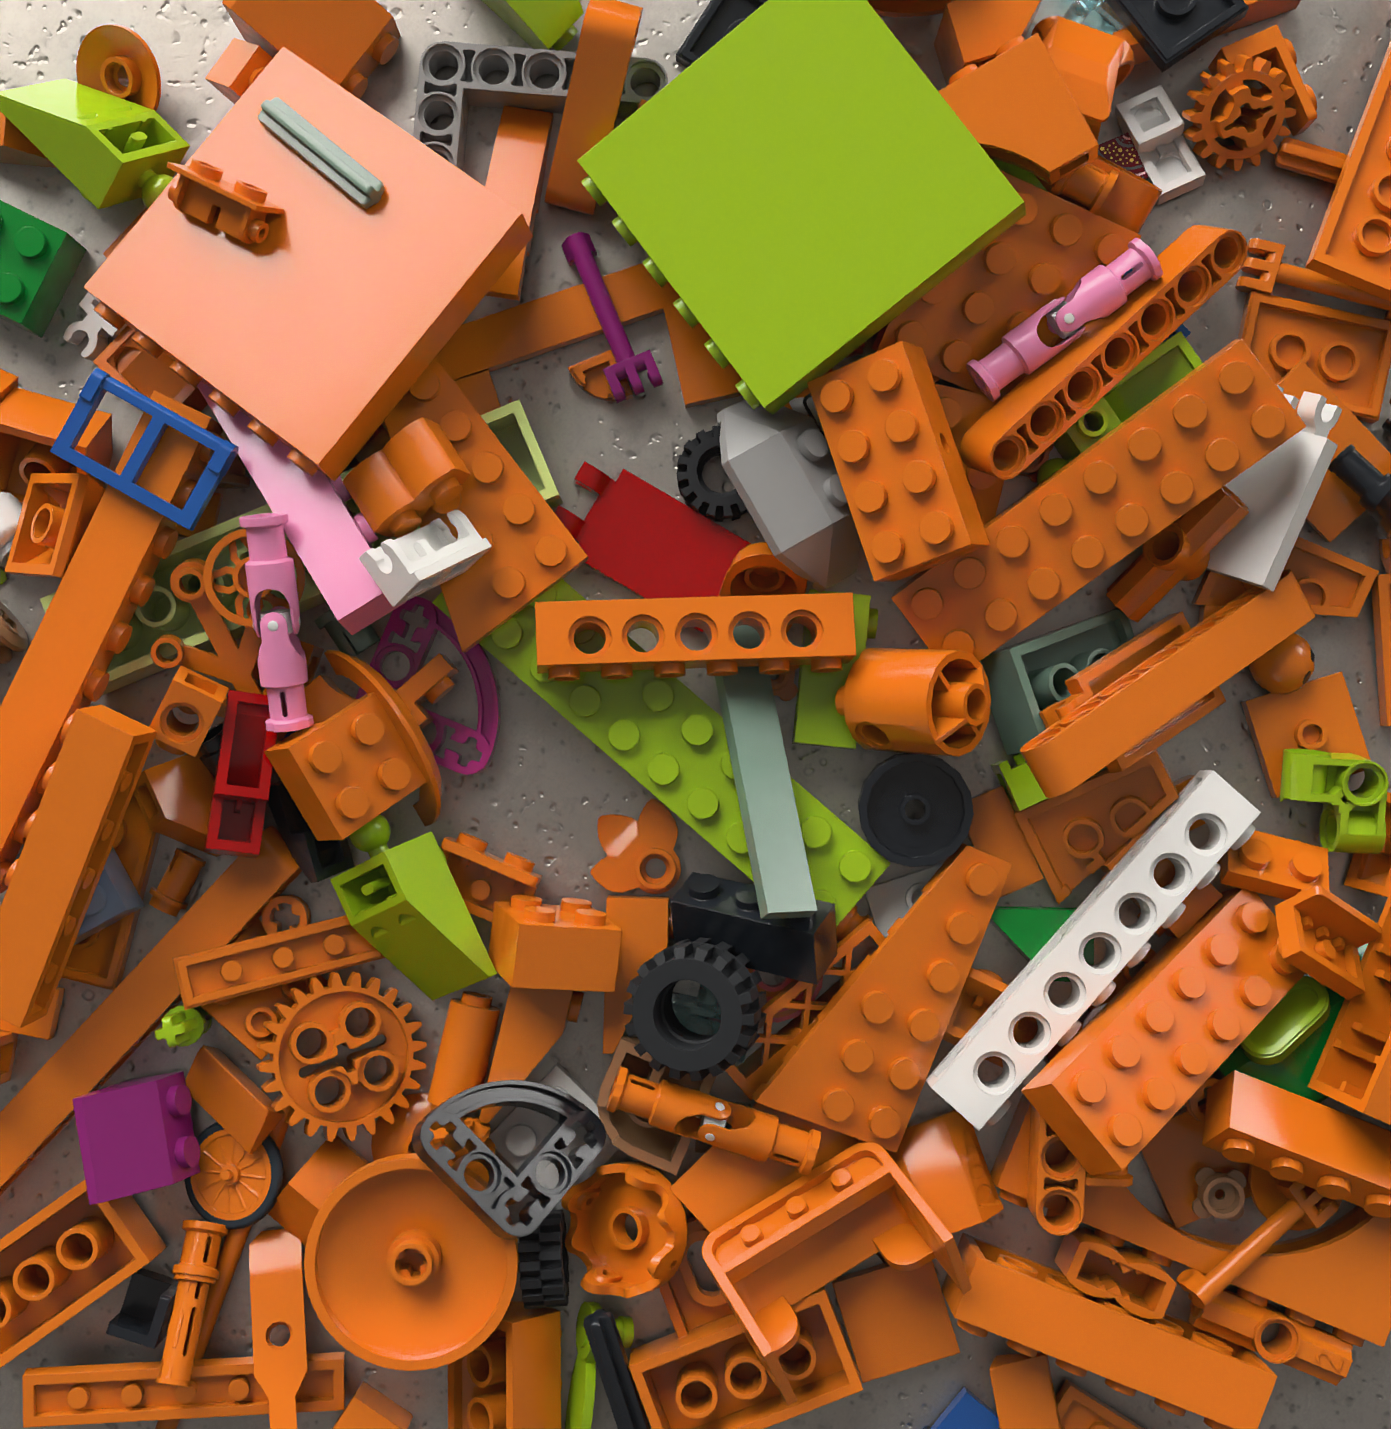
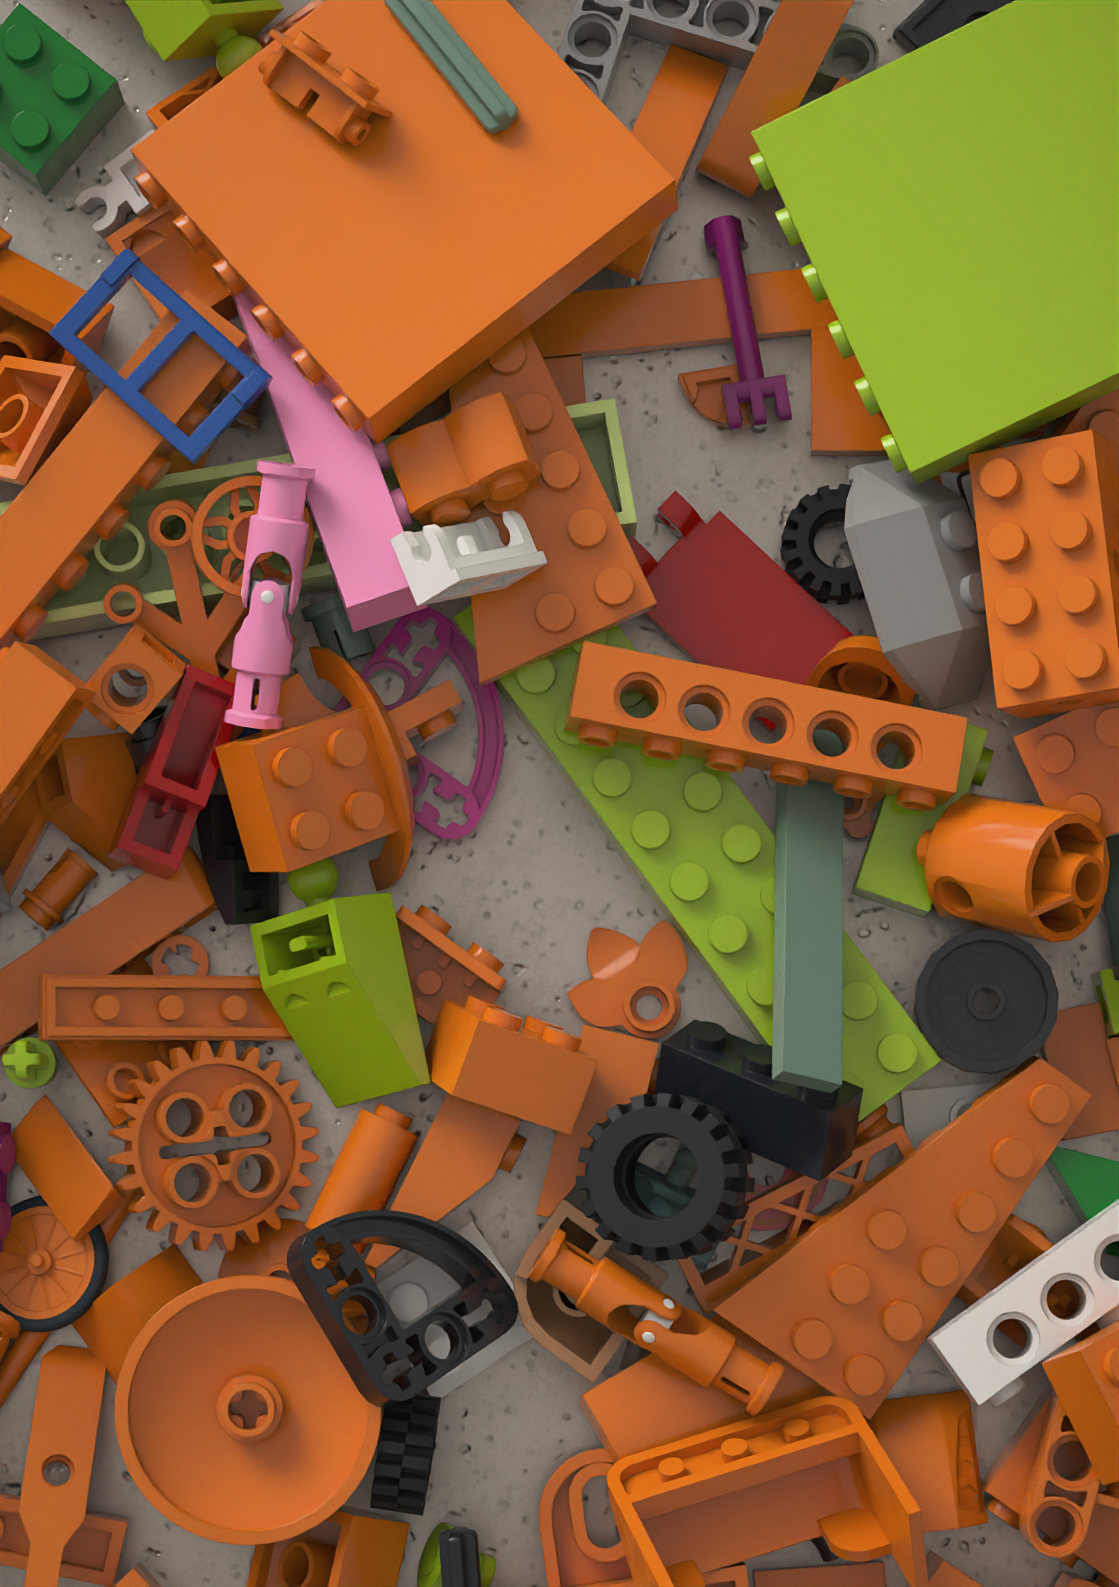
camera: 10 degrees right, 5 degrees down
orange plate [561,1161,688,1298] -> none

